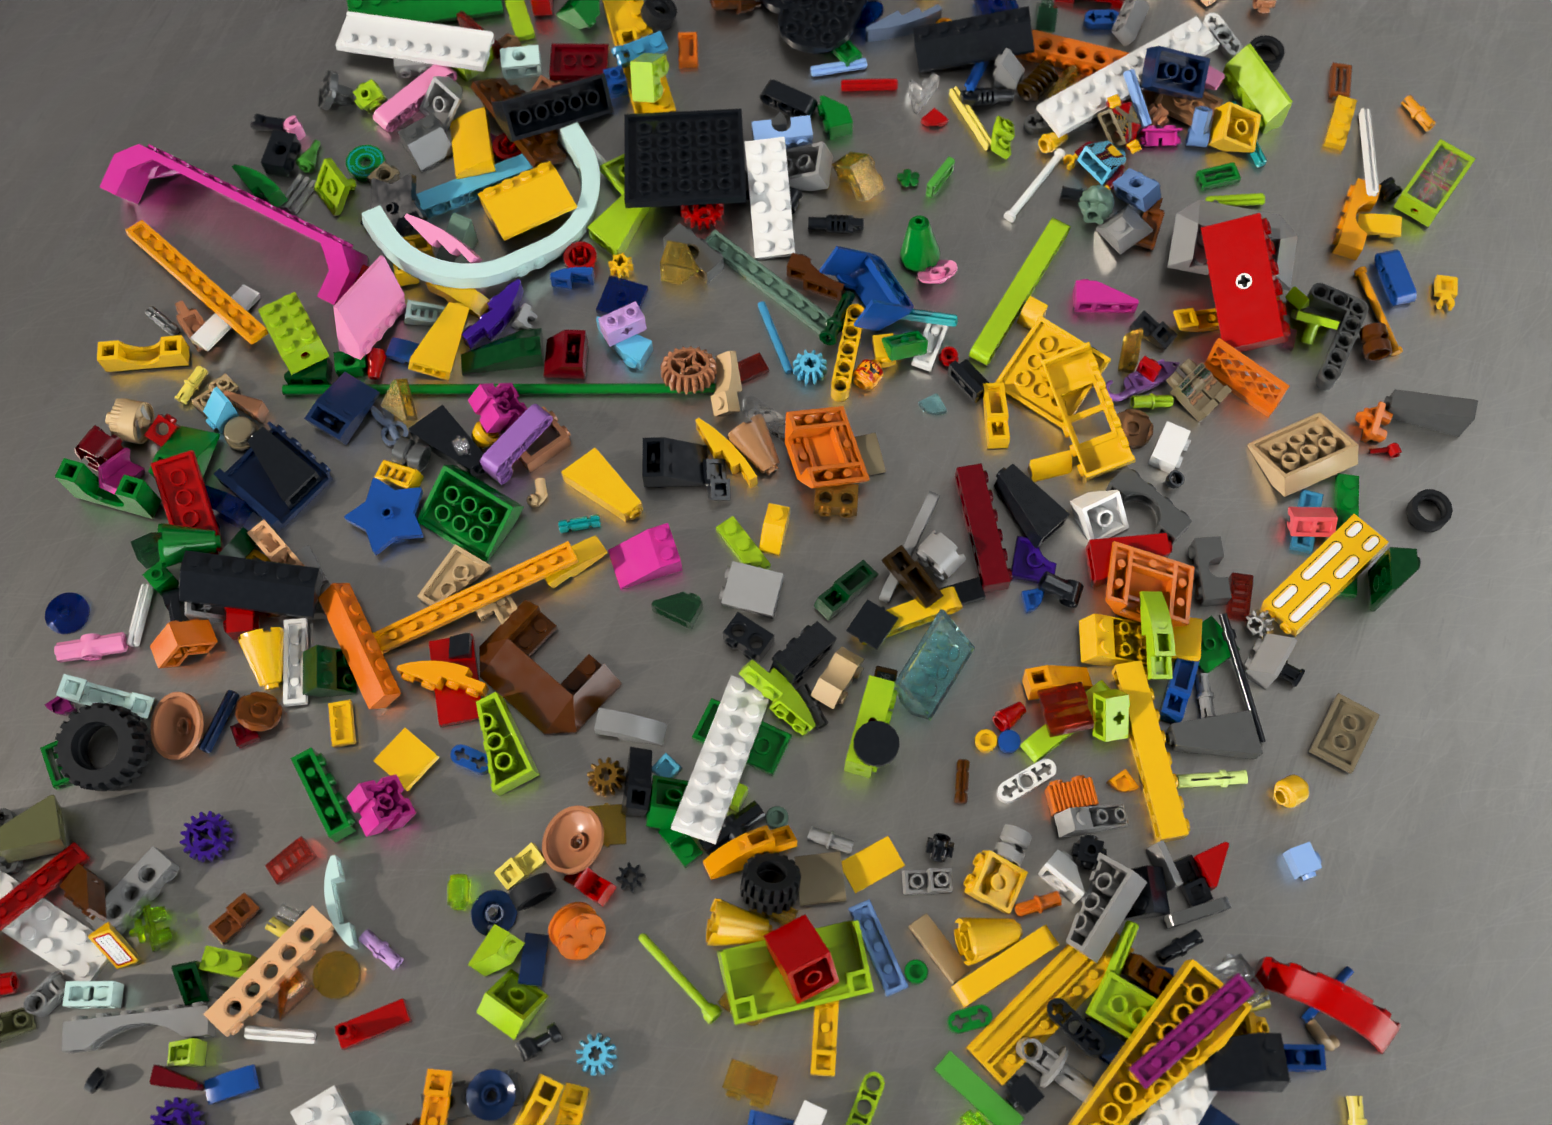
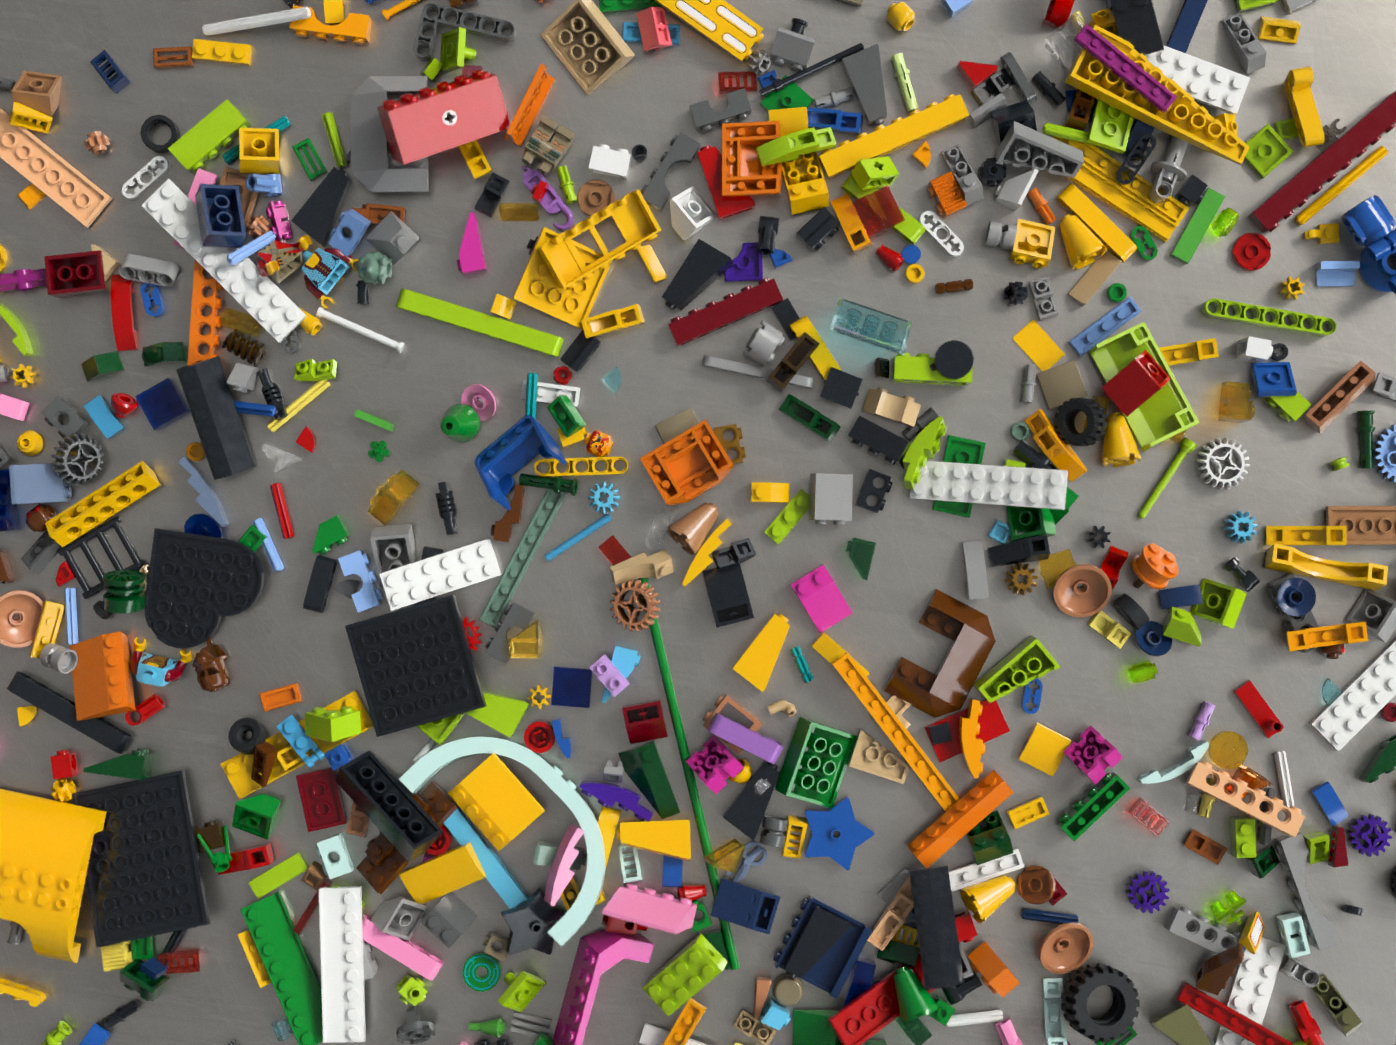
camera: 105 degrees left, 20 degrees up
none -> dark blue slope [90,50,130,93]
none -> reddish brown slope [251,742,278,787]
none -> black slope [291,167,352,247]
none -> blue tile [757,70,776,96]
none -> black brick [796,207,840,252]
none -> white gear [1196,438,1250,489]

